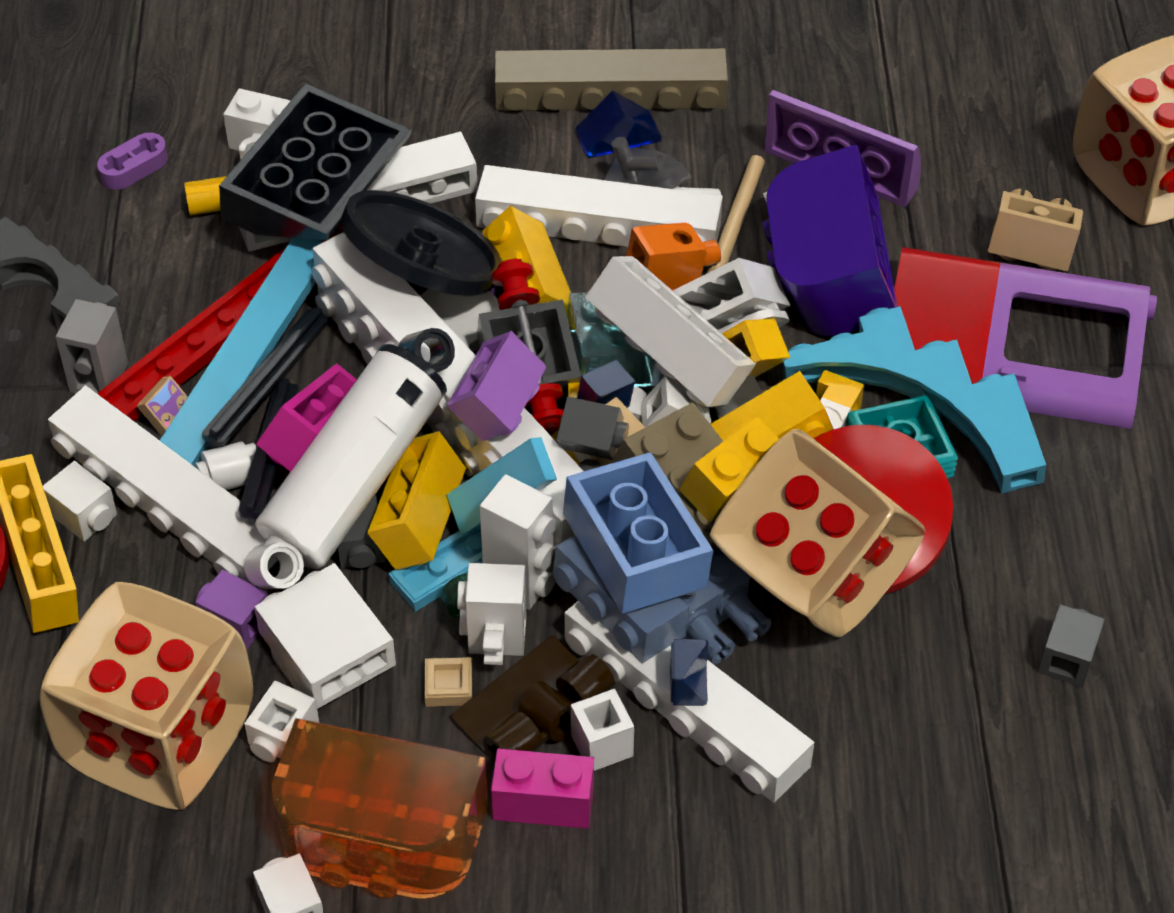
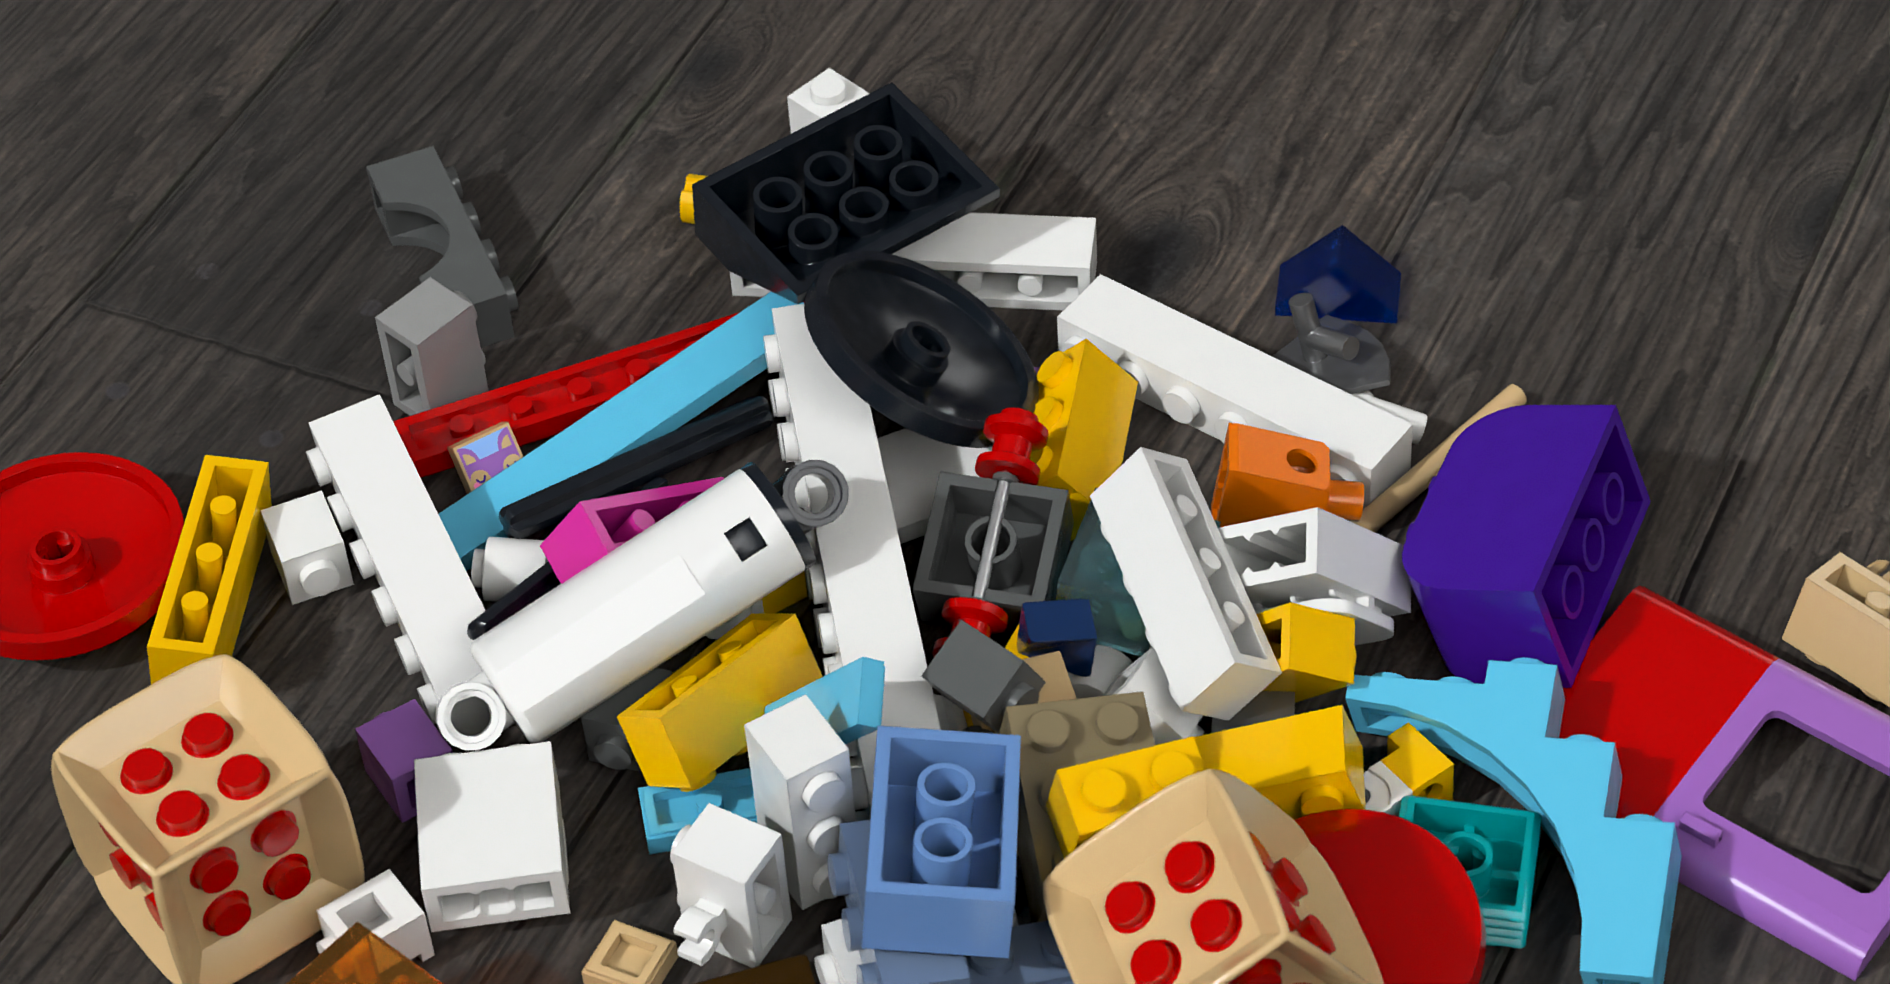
camera: 30 degrees right, 5 degrees down
medium lavender beam [97,133,168,190] -> none
medium lavender brick [446,331,547,441] -> none
dark tan brick [495,48,728,111] -> none
medium lavender slope [764,90,921,208] -> none

